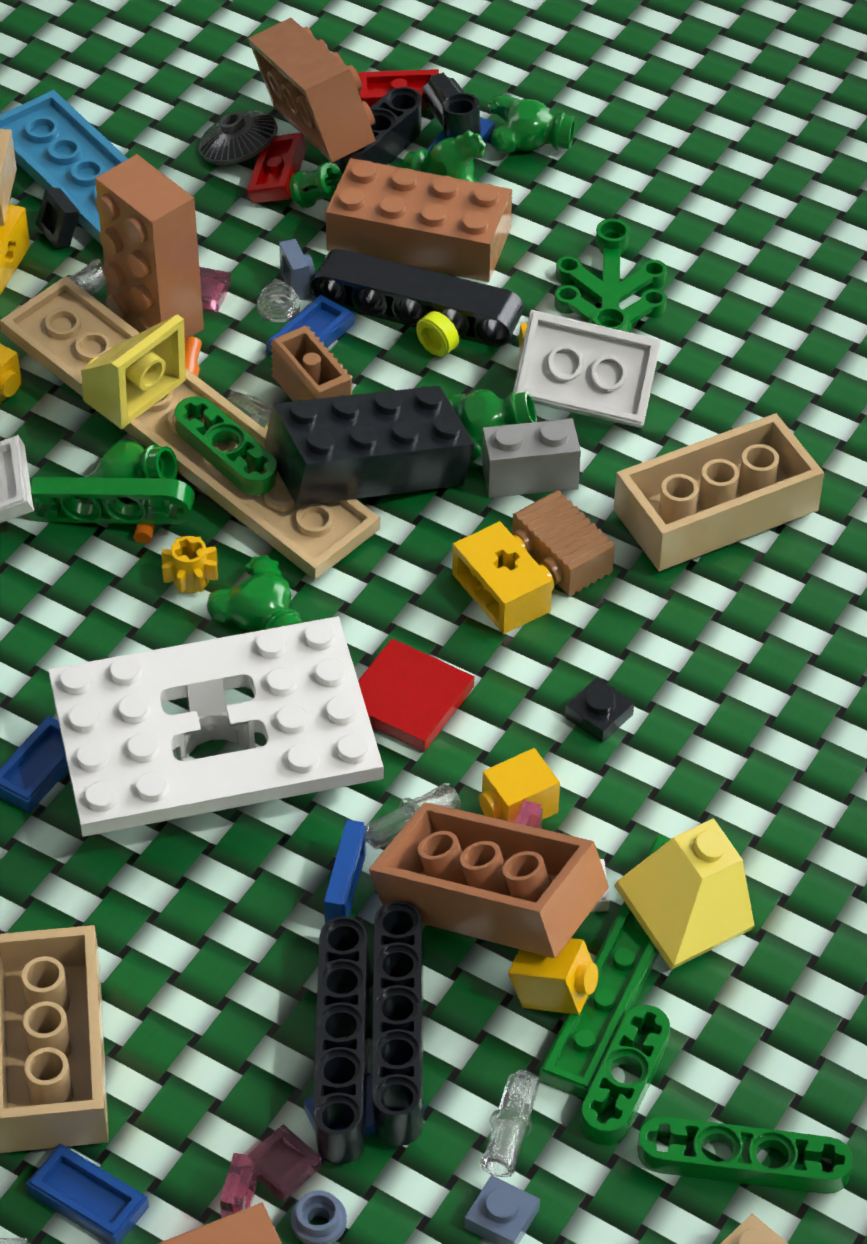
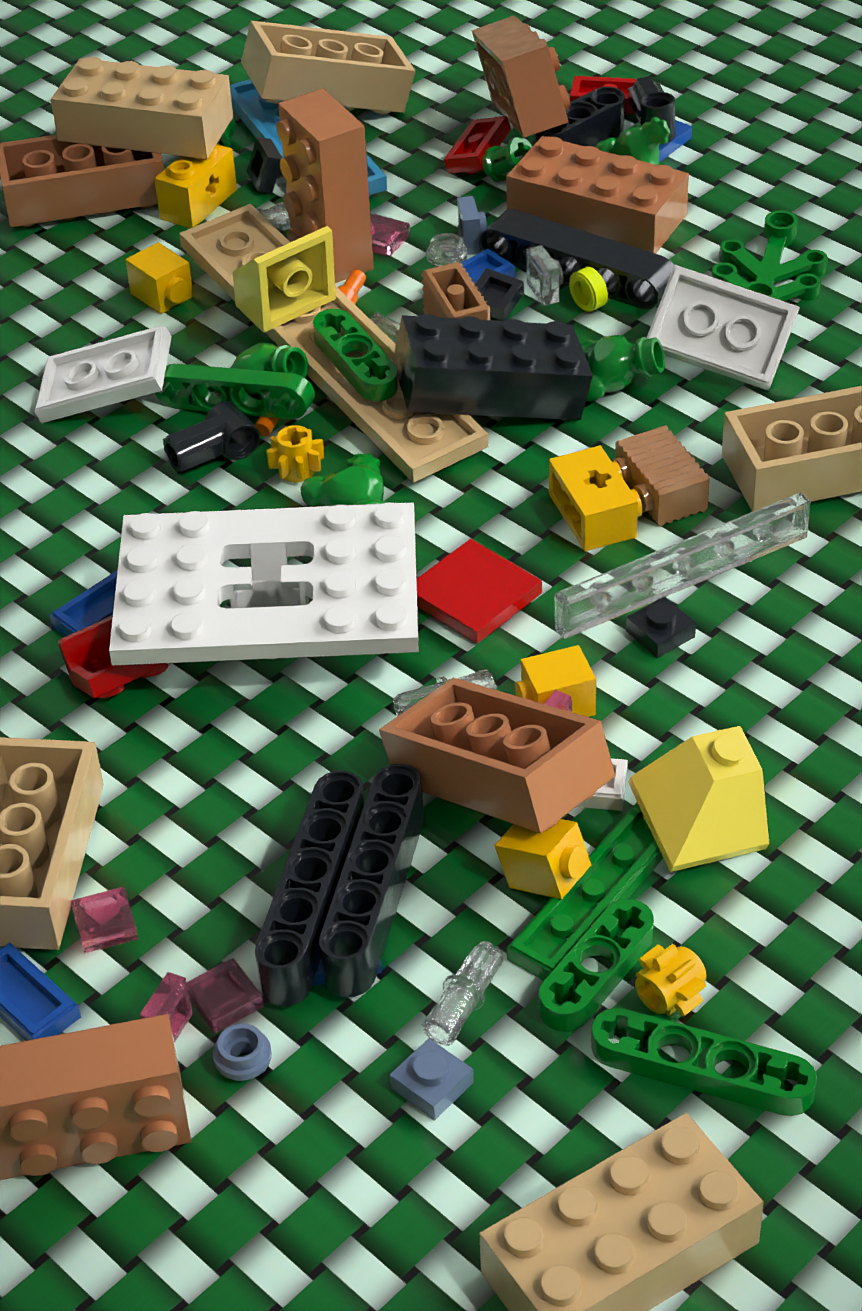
camera: 15 degrees right, 5 degrees down
dish [199,110,278,165] -> none
blue tile [324,819,366,924] -> none
light grey brick [482,418,581,498] -> none
green animal [488,95,576,153] -> none
none -> red bracket [58,615,169,698]
none -> clear pink tile [70,887,138,953]
none -> black piece [163,401,261,474]
none -> tan brick [241,21,415,114]
none -> black plate [475,268,524,321]
none -> clear plate [526,245,563,306]
none -> clear tile [555,492,811,639]
none -> yellow gear [635,944,707,1017]

